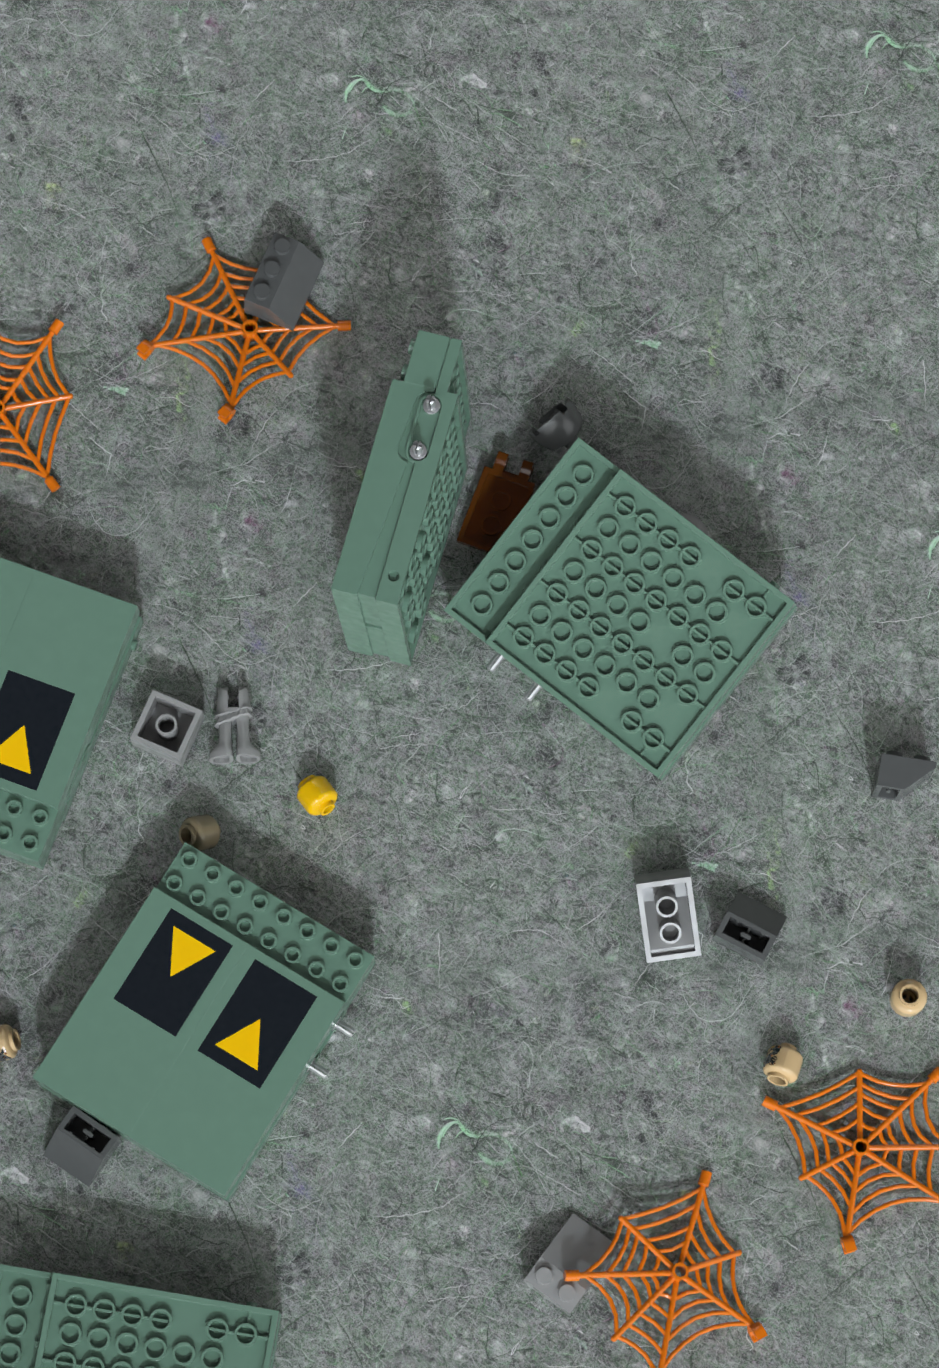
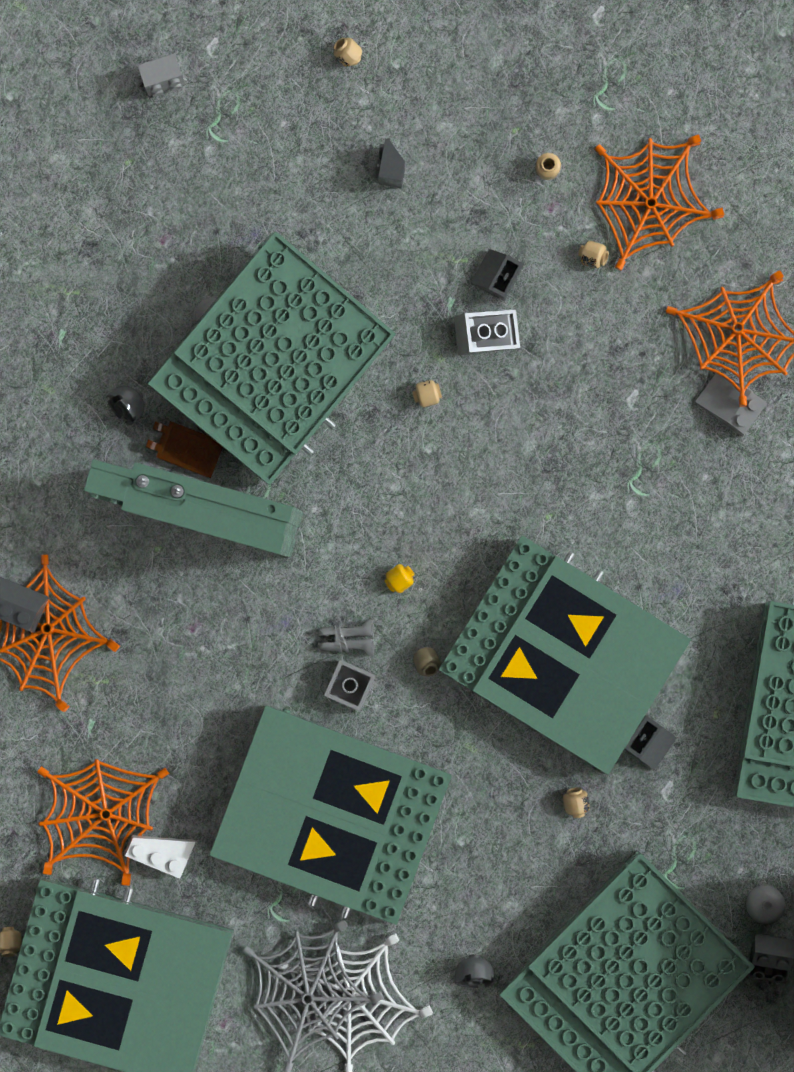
camera: 85 degrees left, 10 degrees up
none -> tan head [412,380,442,407]

